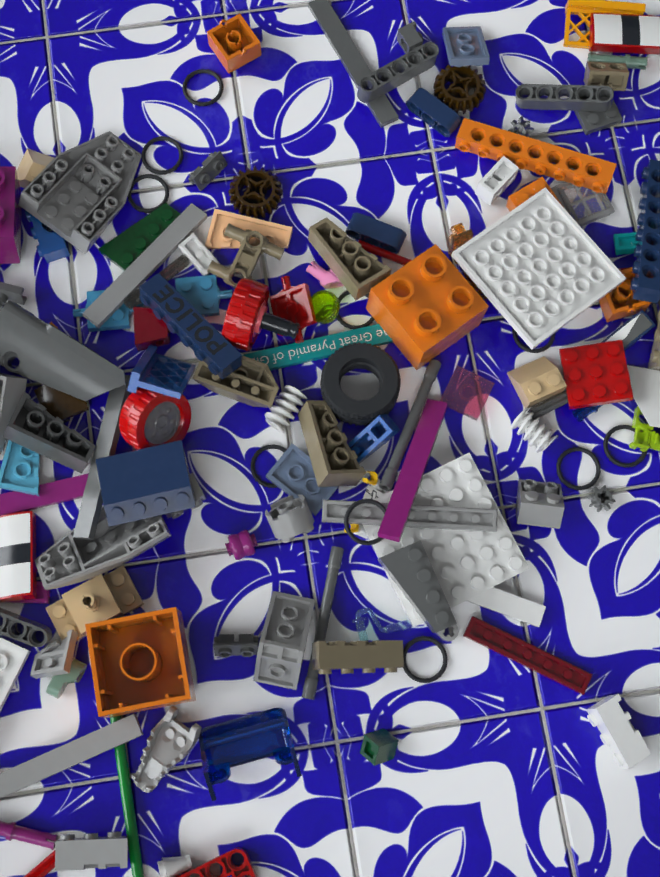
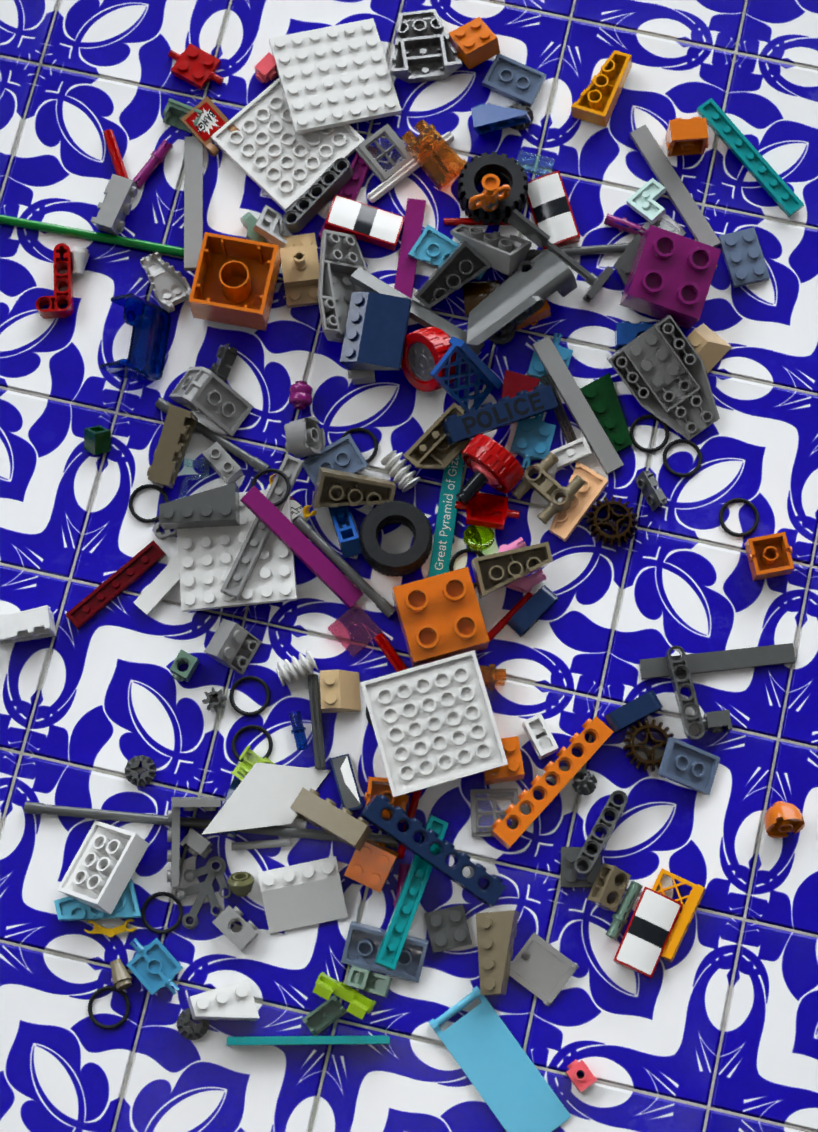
camera: 115 degrees right, 0 degrees up
red plate [559,340,633,410] -> none
none -> sand green brick [169,650,200,682]
none -> light grey brick [202,441,243,485]
none -> red axle [375,633,407,672]

